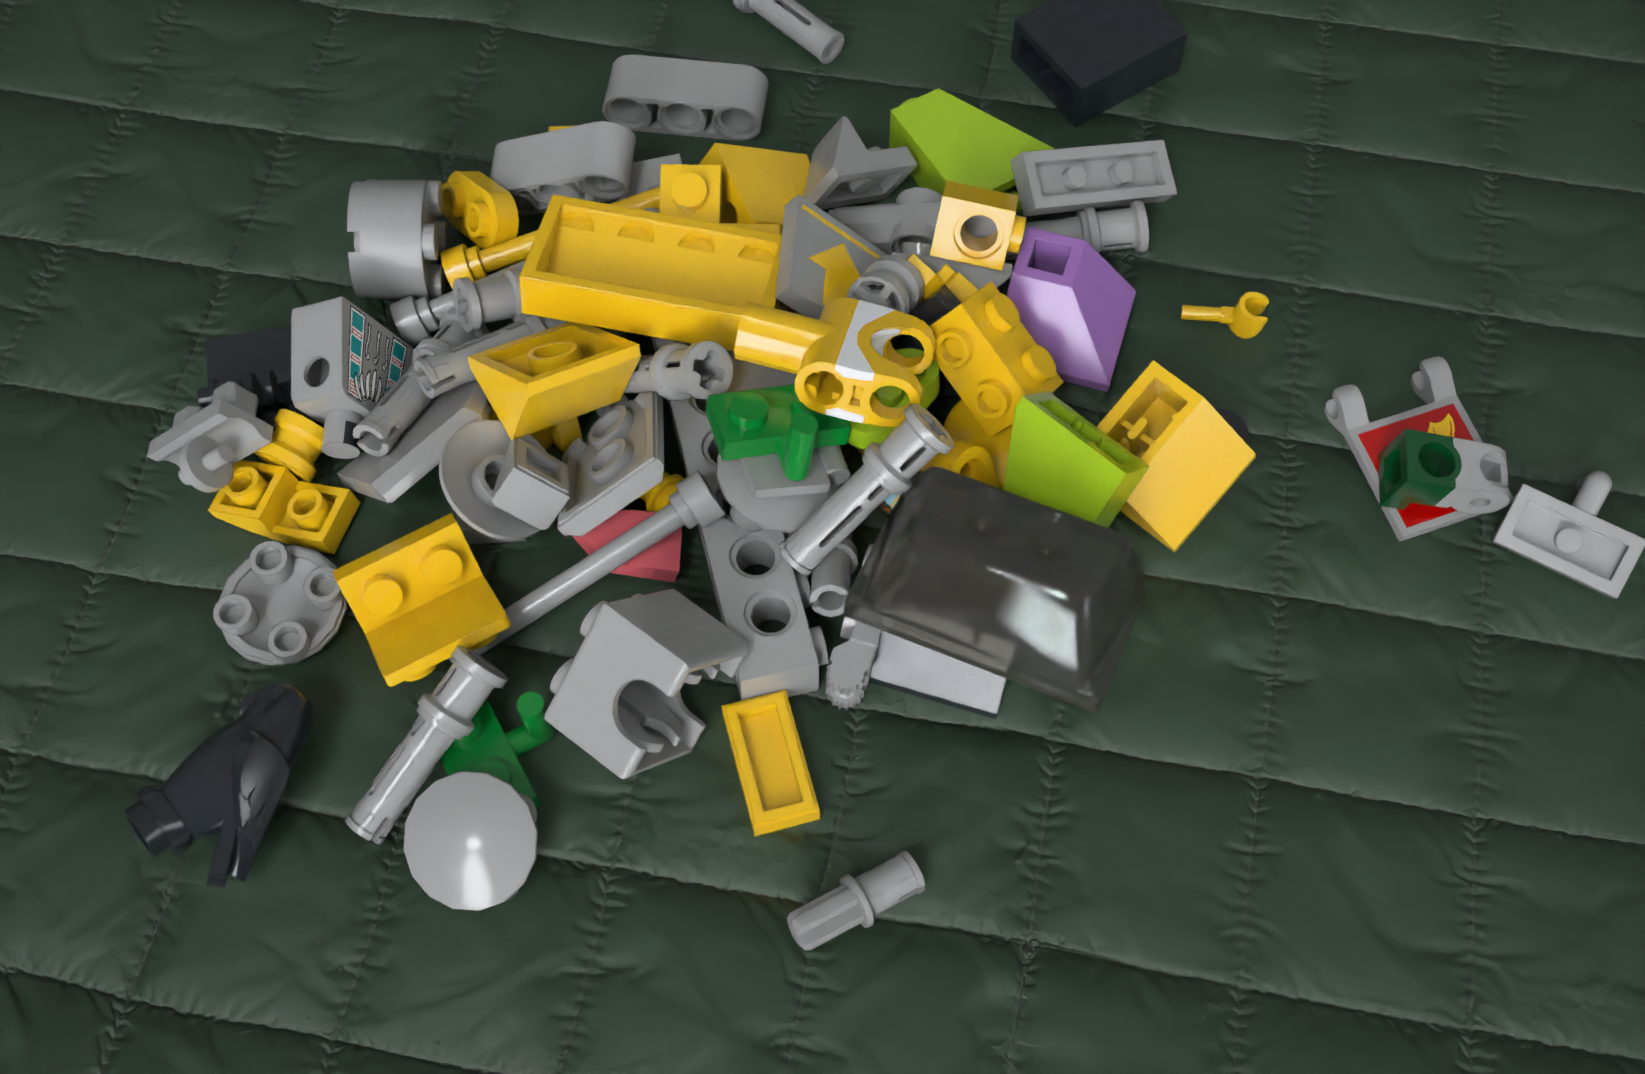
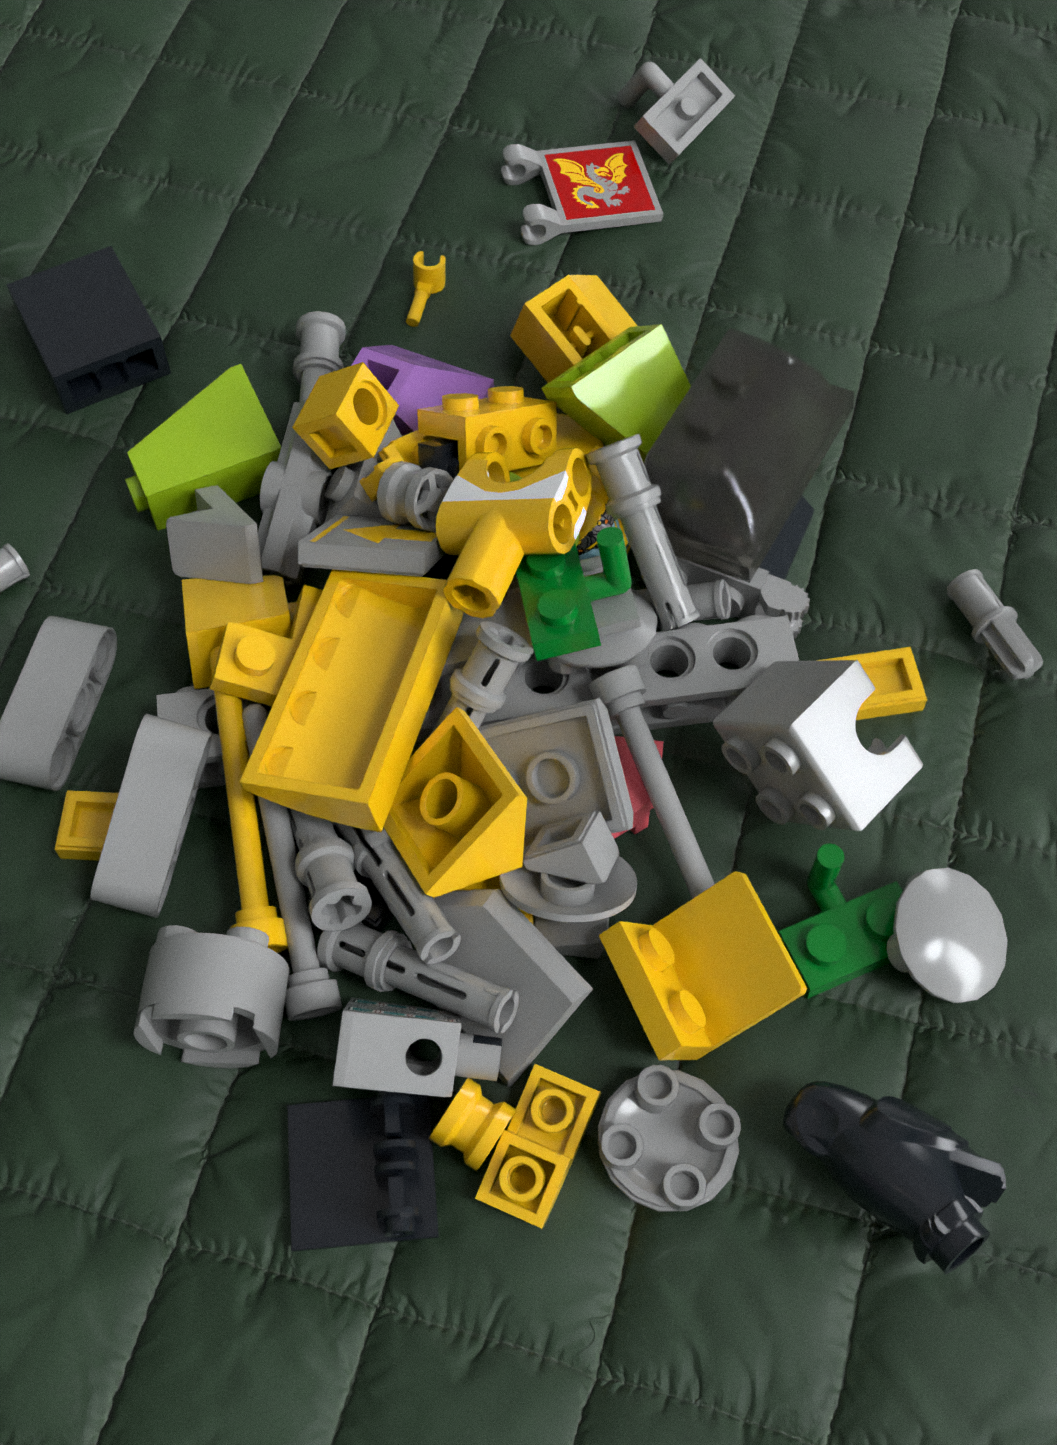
camera: 85 degrees left, 0 degrees up
light grey hips [147,381,274,493] -> none
light grey pin [345,645,508,845] -> none
yellow plate [442,171,519,249] -> none
light grey plate [1010,140,1177,216] -> none
leg [1378,428,1510,514] -> none

